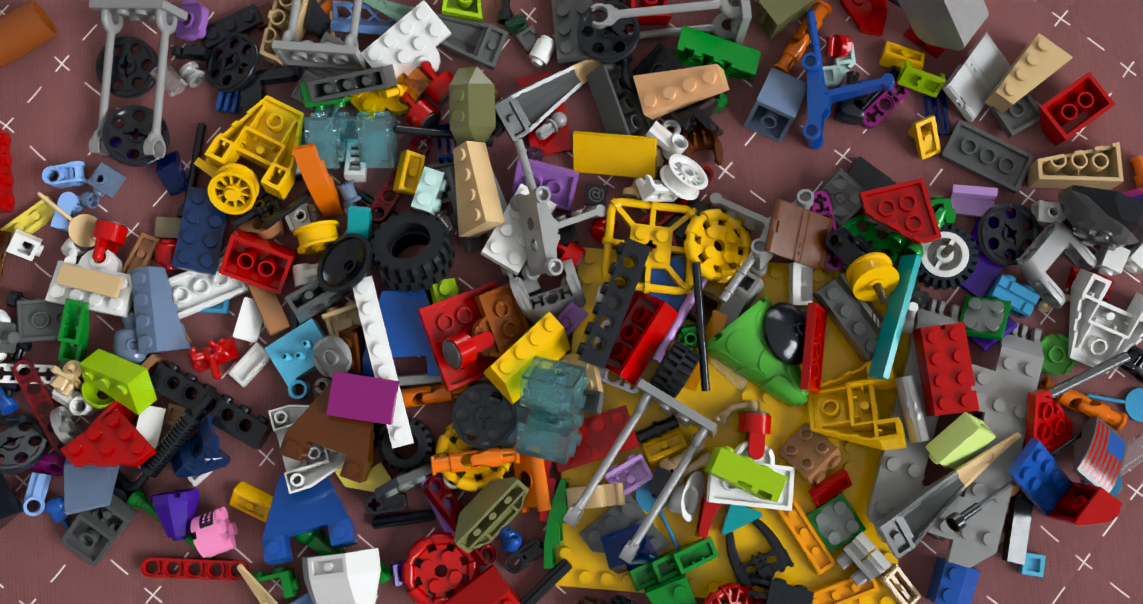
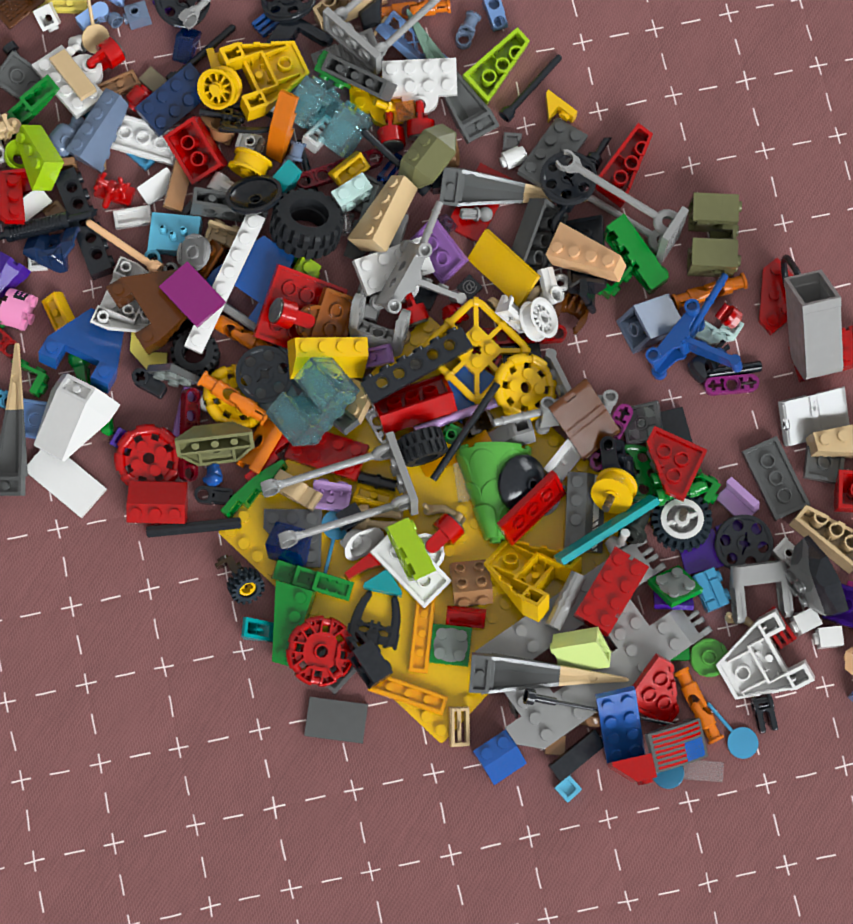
camera: 35 degrees right, 5 degrees down
black axle [372,509,436,529] -> none
clear green tile [505,12,527,35] -> none
light grey hips [836,532,891,587] -> none
yellow slope [879,41,925,70] -> none
lime hinge [897,60,946,98] -> none
yellow slope [907,115,941,160] -> none
clear blue tile [923,93,951,136] -> none
dark grey piece [1046,352,1130,399] -> none
none -> light nougat piece [86,219,164,273]

